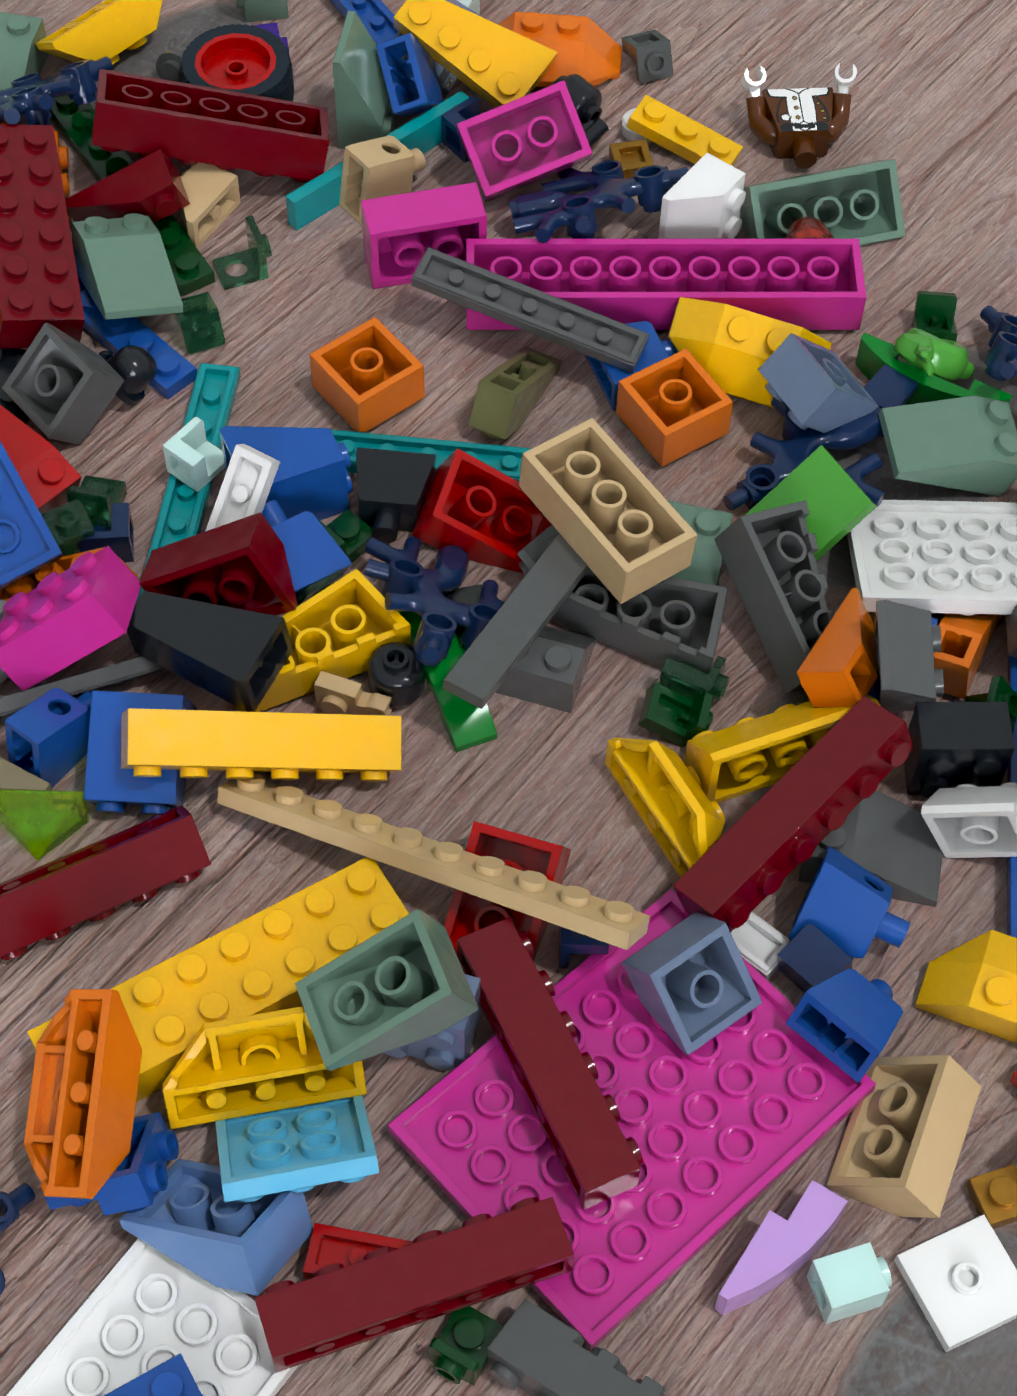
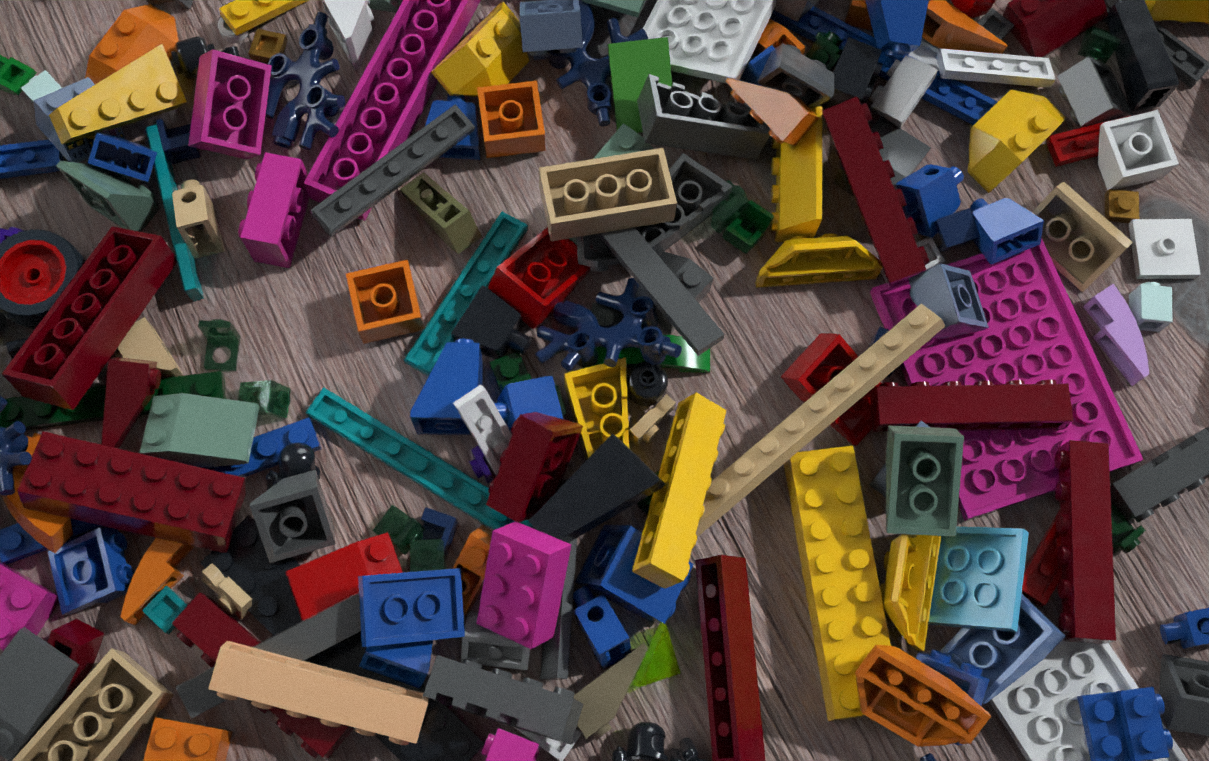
camera: 70 degrees left, 15 degrees up
light aqua panel [162,417,225,492] -> none

